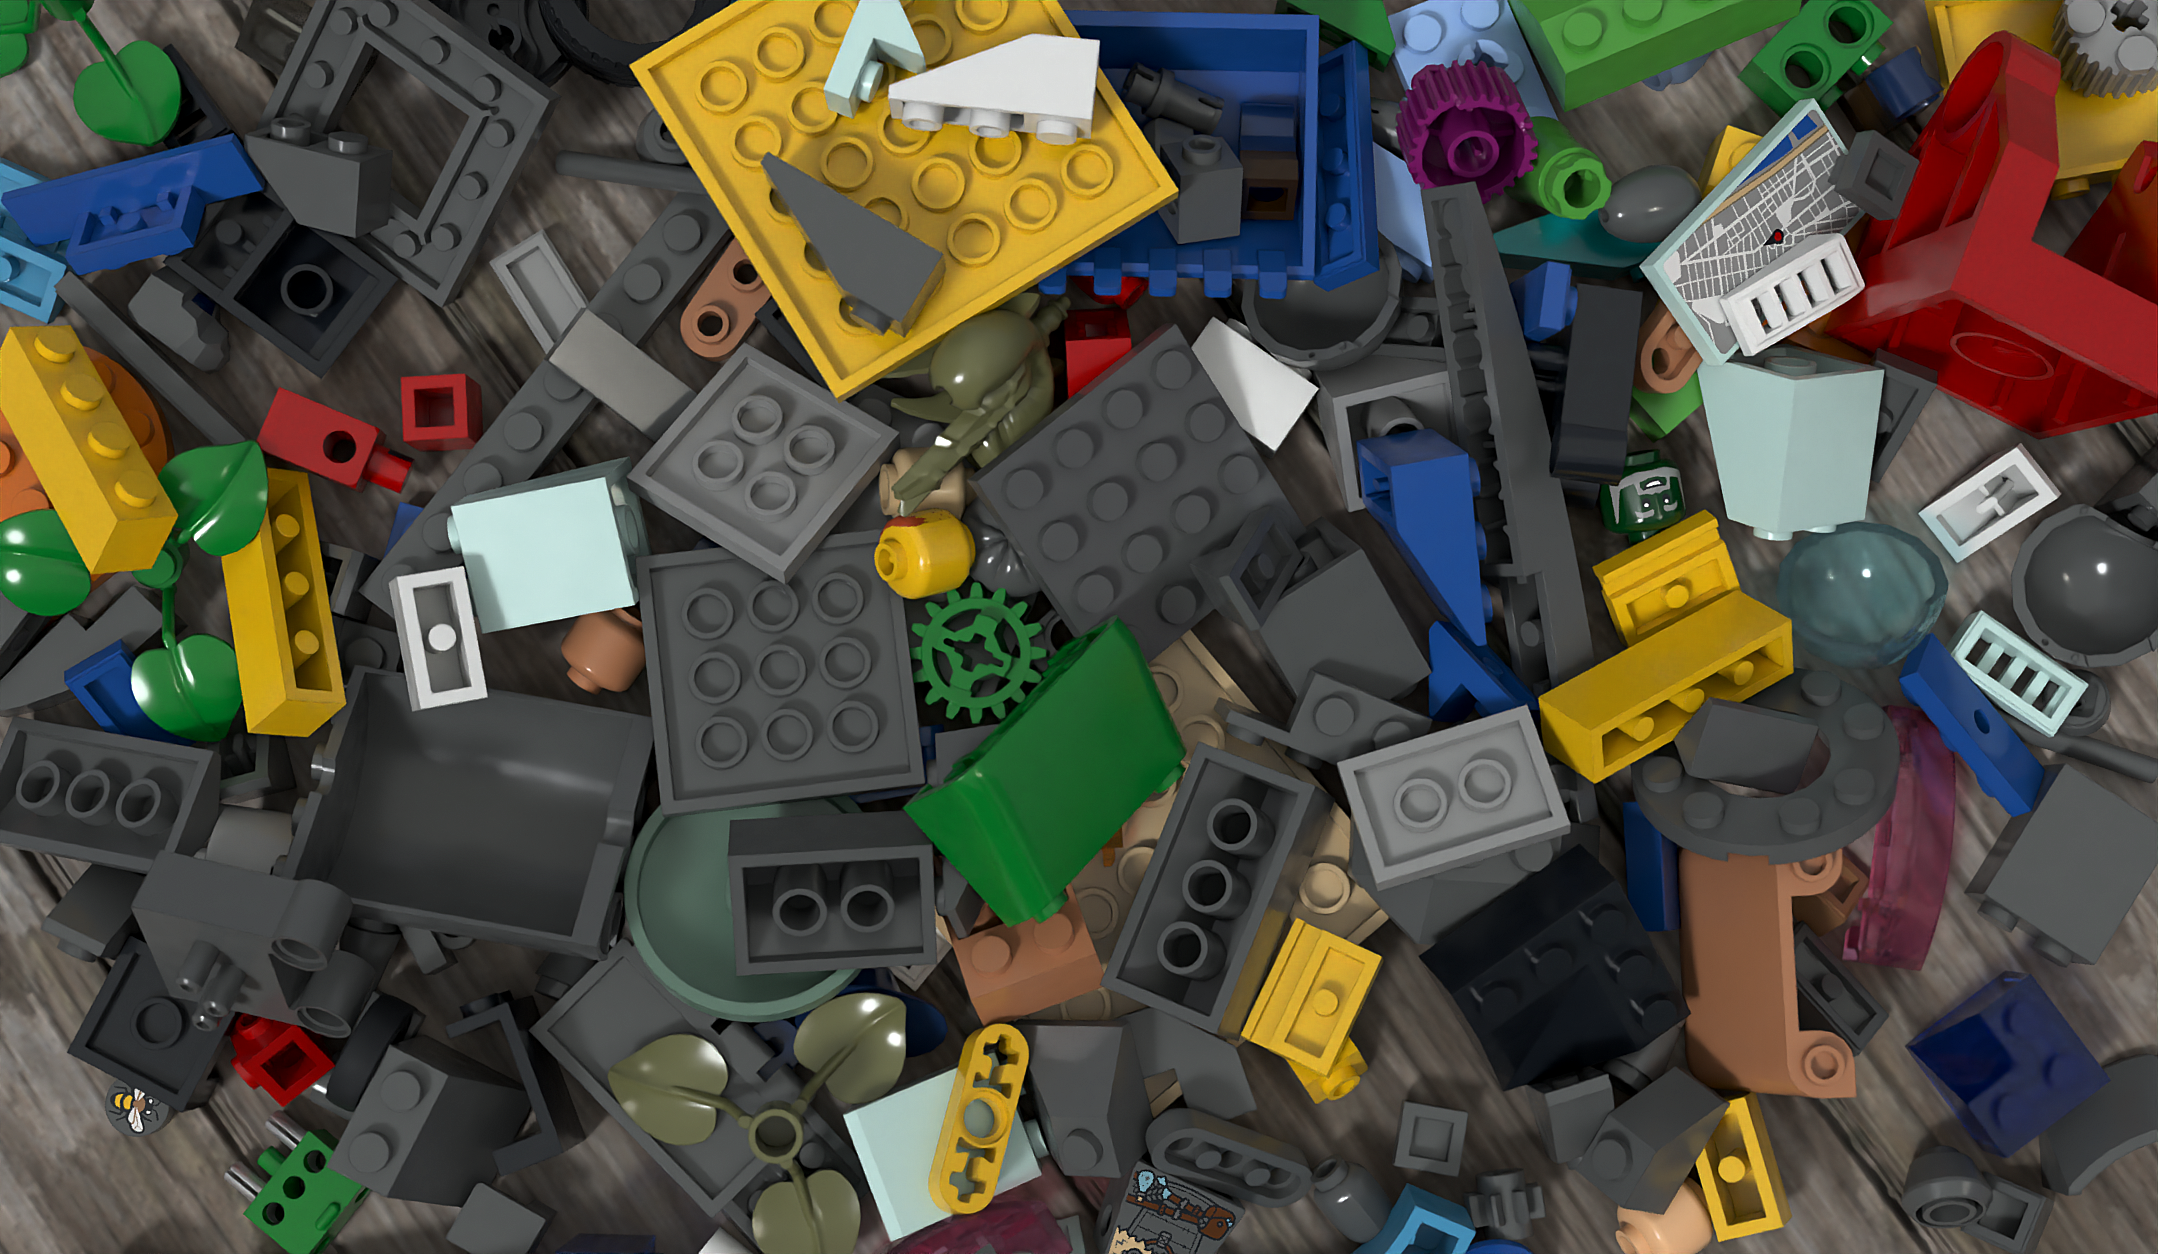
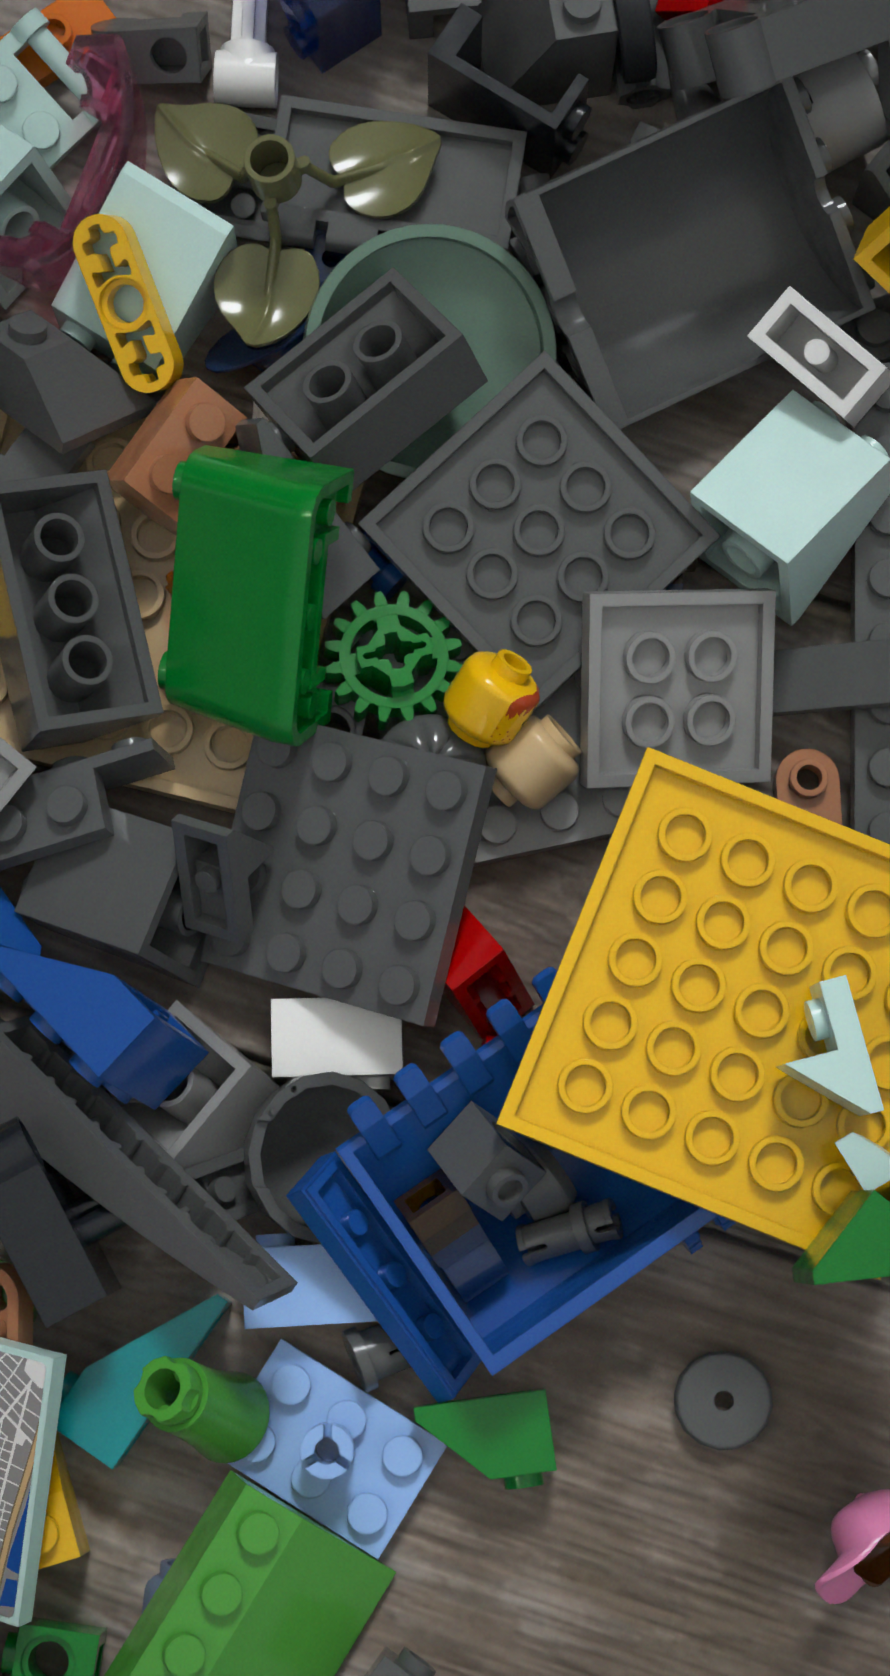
camera: 145 degrees right, 5 degrees down
nougat head [561,606,646,695] -> none
dark grey slope [760,151,946,338] -> none
olive hair [882,293,1071,517] -> none
white slope [888,34,1100,145] -> none
magenta brick [1395,59,1538,204] -> none
blue tile [1509,261,1578,342] -> none
dark grey animal [1598,164,1702,243] -> none

